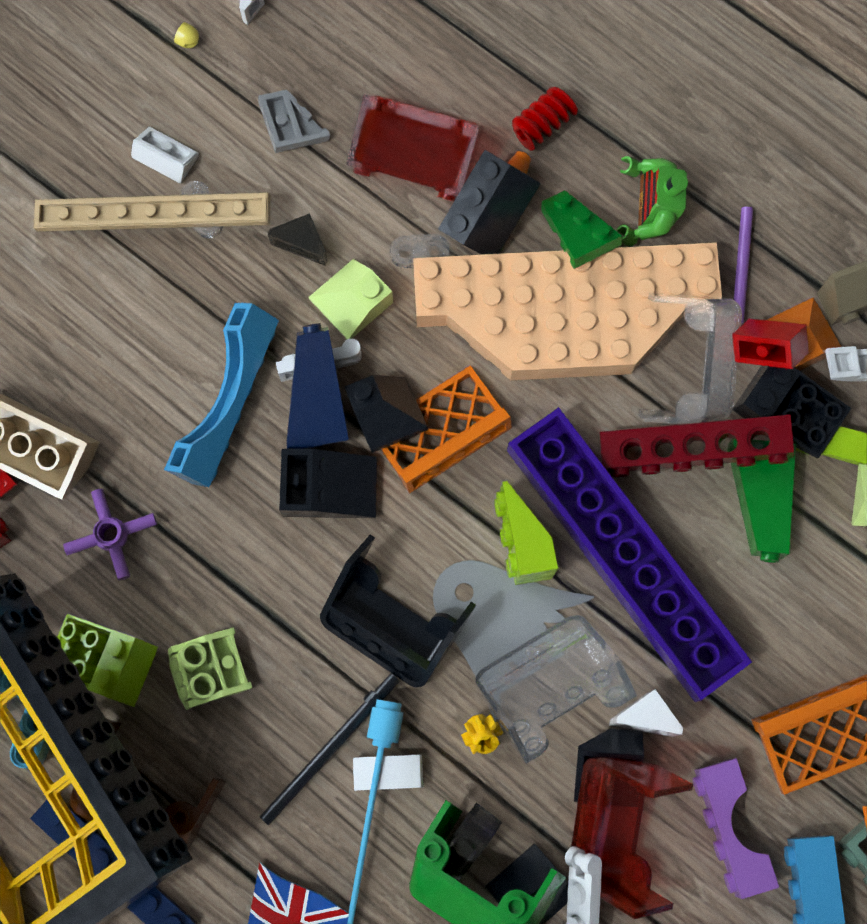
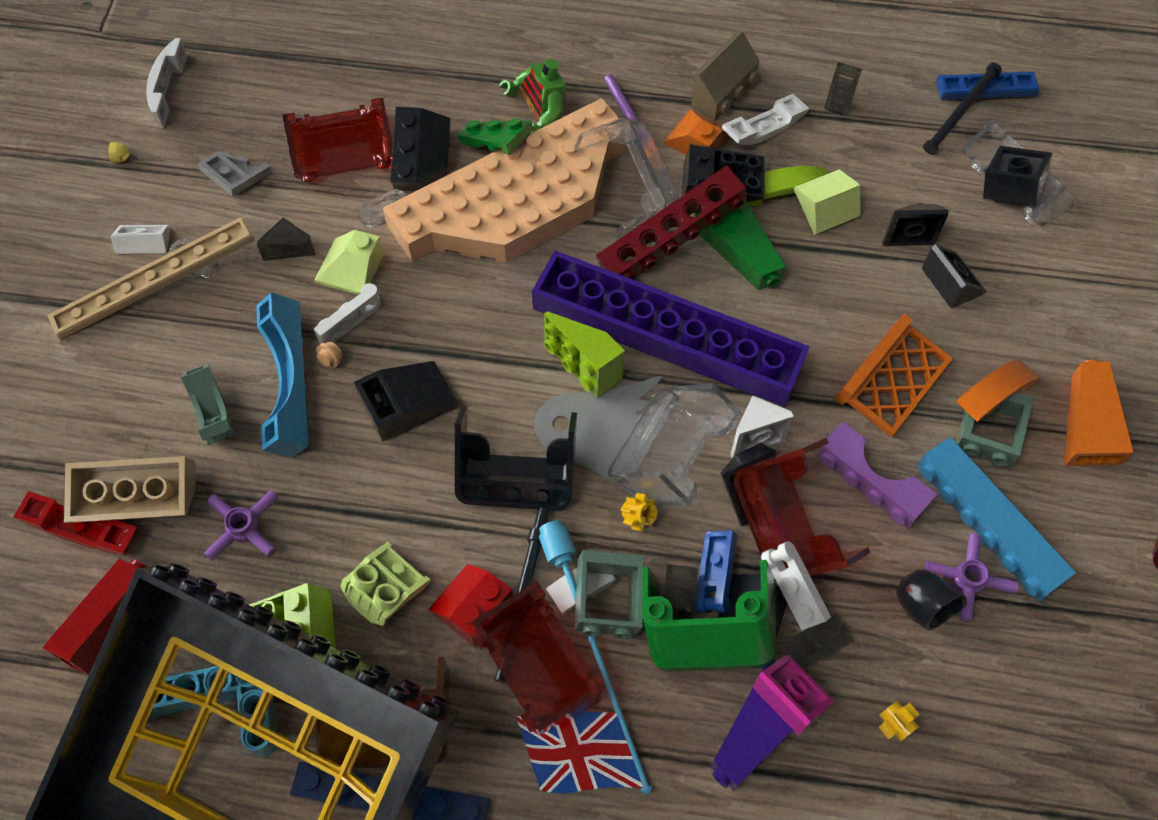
camera: 30 degrees left, 15 degrees down
dark blue slope [286,323,349,449] -> none
black slope [344,375,429,453] -> none
orange fence [381,365,512,494] -> none
red piece [512,87,578,151] -> none
red brick [732,318,809,369] -> none
none -> sand green arch [181,363,236,445]
none -> light nougat plate [316,341,343,368]
none -> red slope [428,564,514,647]
none -> clear red windscreen [471,581,606,735]
none -> sand green window [574,550,643,639]
none -> blue plate [695,530,737,613]

